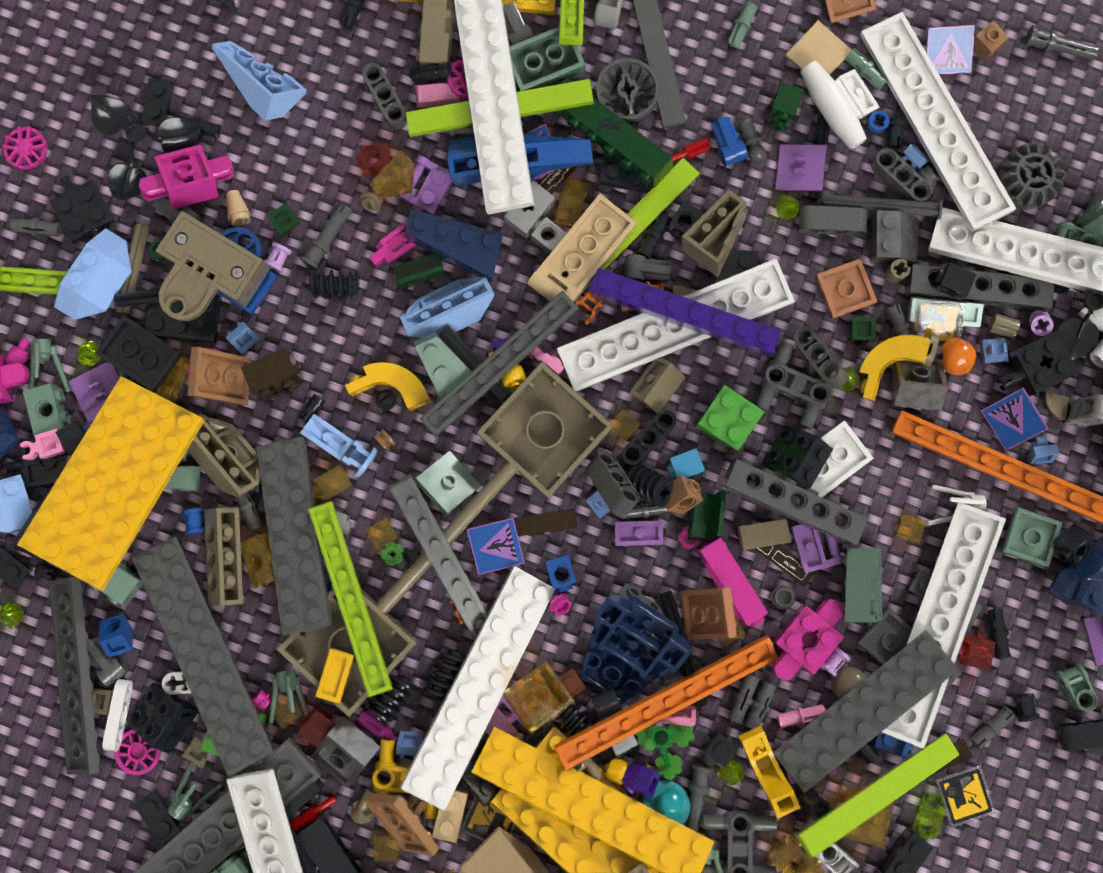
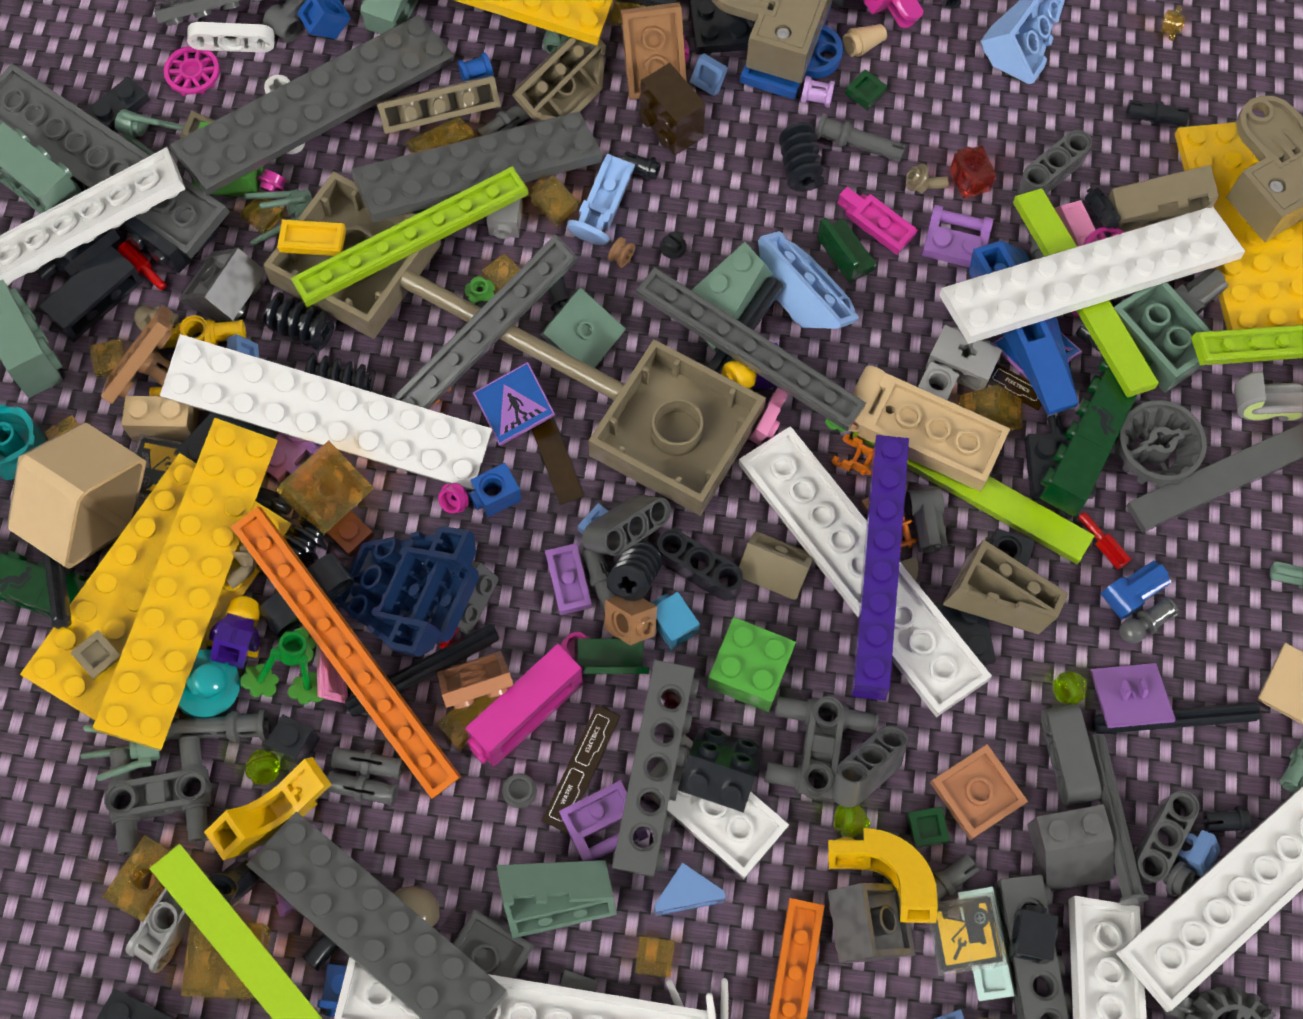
camera: 75 degrees right, 15 degrees down
dark tan plate [91,688,113,716] -> none
black bracket [127,683,199,753] -> none
sand green piece [164,466,201,492] -> none
clear red brick [297,704,335,748] -> none
yellow arch [345,363,432,411] -> none
magenta piece [356,709,398,742] -> none
clear yellow slope [369,150,415,198] -> none
dark blue wedge [404,210,503,283] -> none
clear yellow tile [611,409,641,442] -> none
black pin [637,213,672,259] -> none
dark tan slope [737,519,791,551] -> none
dark green brick [766,82,804,131] -> none
dark pink brick [772,599,844,680] -> none
bright pink axle [777,705,825,729] -> none
white plate [800,61,880,150] -> none
lavender bush [822,647,851,677] -> none
blue bush [866,110,890,134] -> none
dark tan piece [885,259,911,284] -> none
dark tan tile [922,333,939,367] -> none
orange hair [940,337,976,376] -> none
none -> medium blue slope [654,863,726,916]

